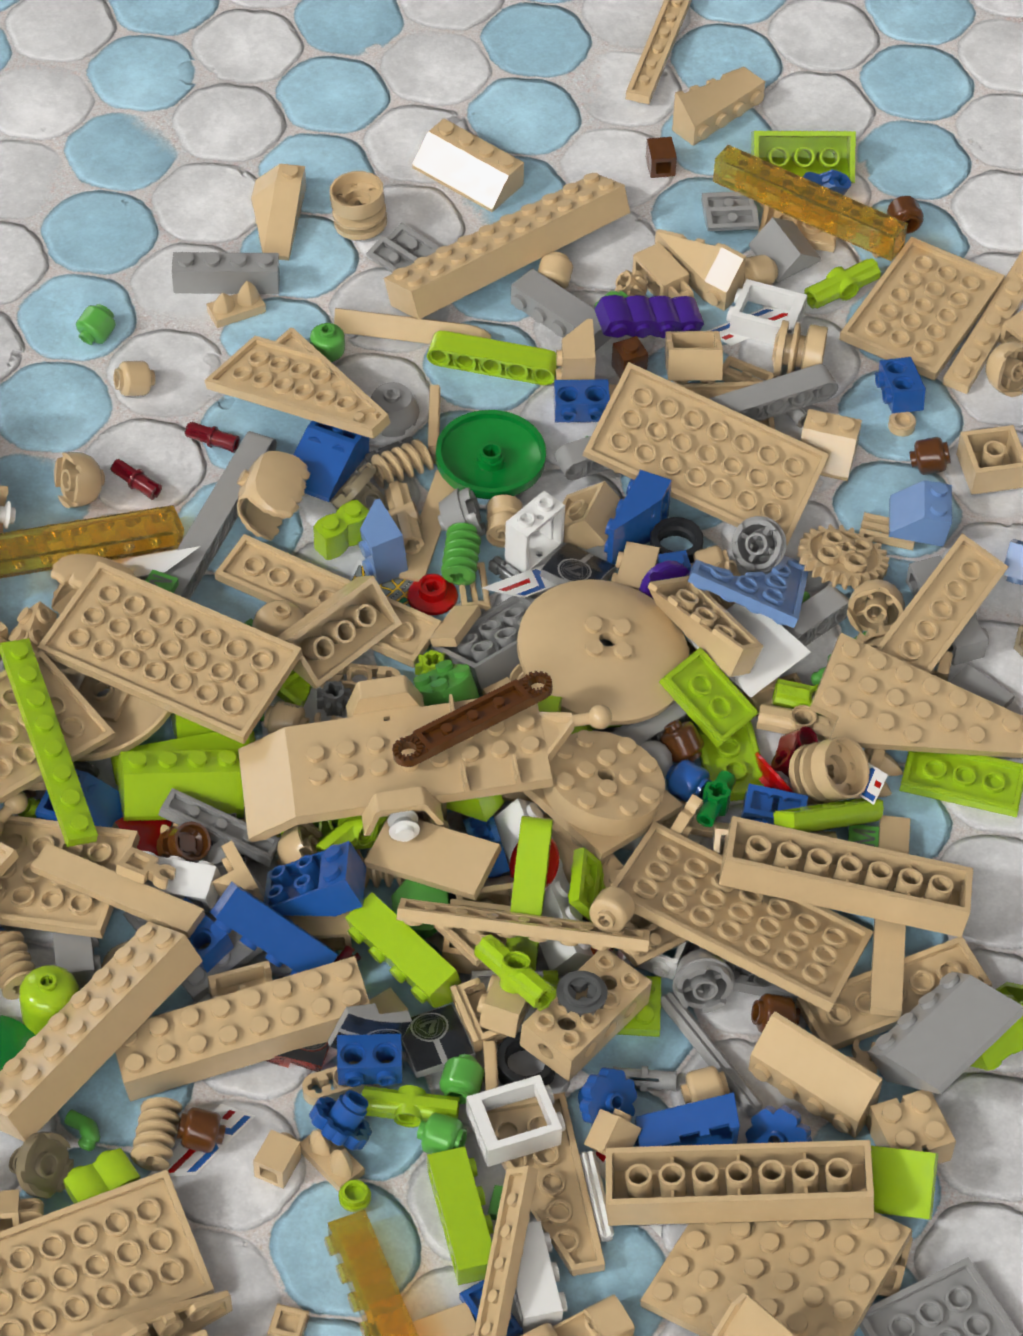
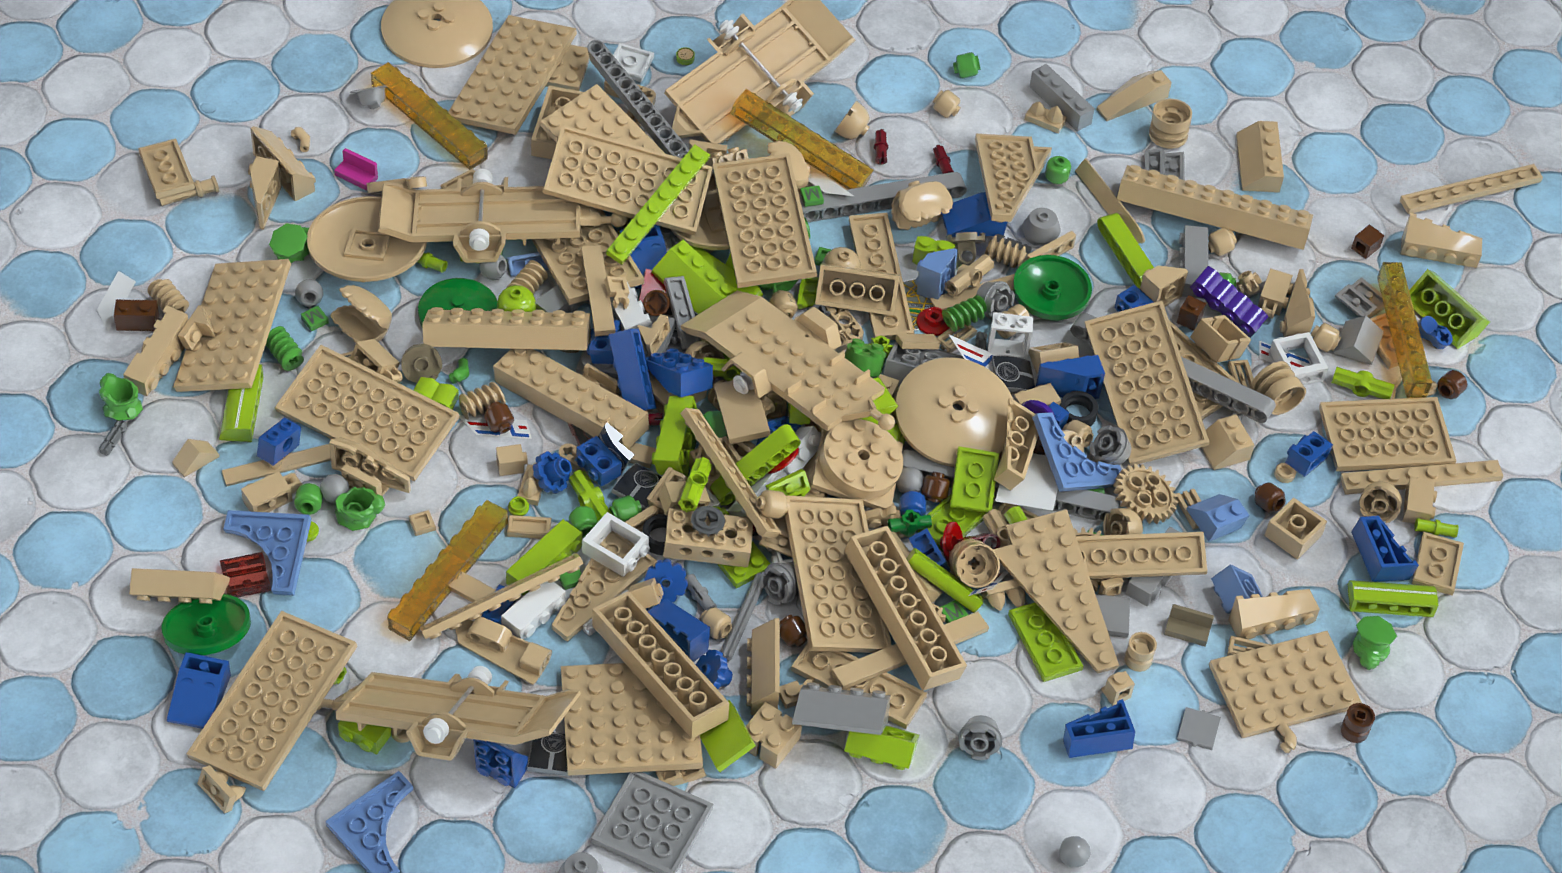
camera: 50 degrees right, 0 degrees up
reddish brown plate [392,671,553,767] -> none
none -> tan tile [507,515,551,539]

